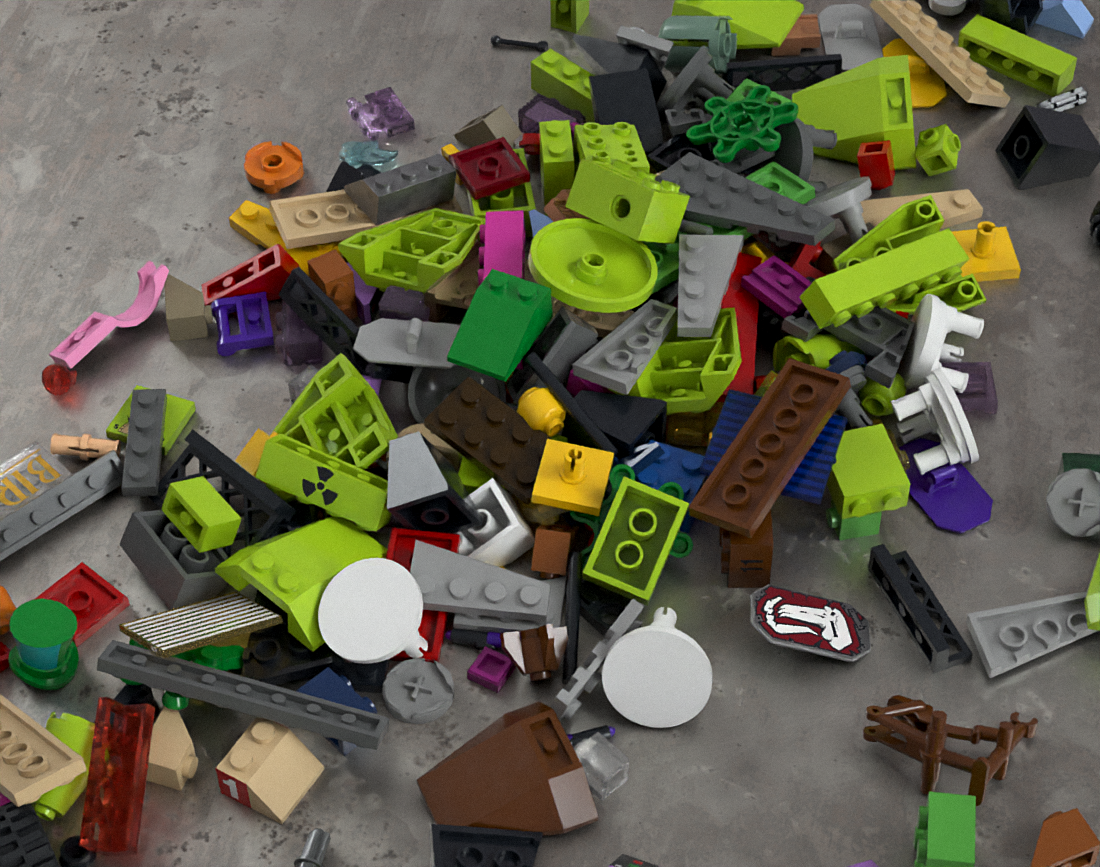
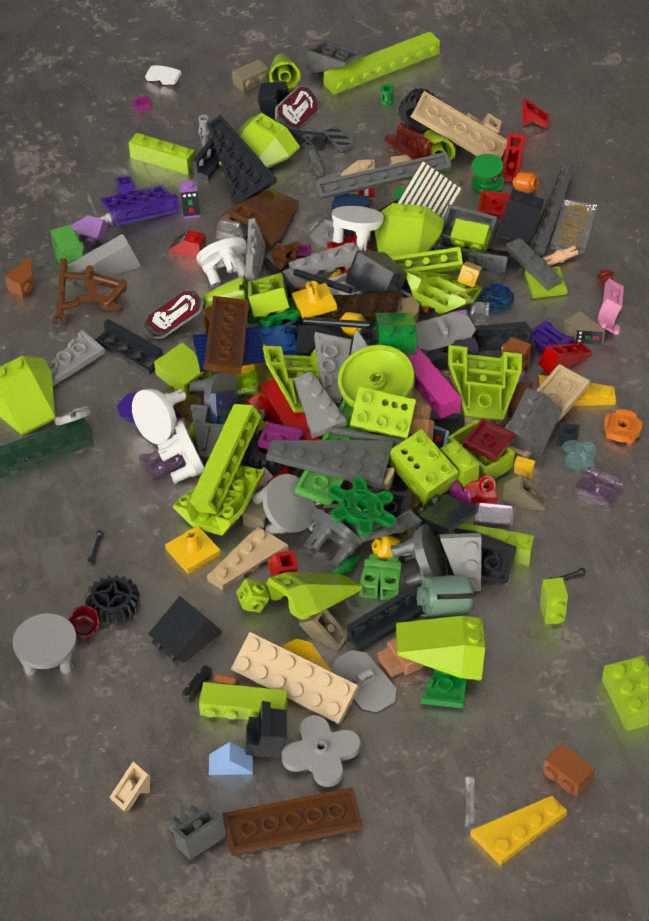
camera: 150 degrees right, 0 degrees up
none -> light grey slope [68,234,141,286]
none -> slope [168,230,207,259]
none -> lime cone [202,276,251,312]
none -> dark orange tile [214,673,240,686]
none -> black bar [293,269,353,294]
none -> clear blue tile [479,284,514,313]
none -> black slope [497,189,544,247]

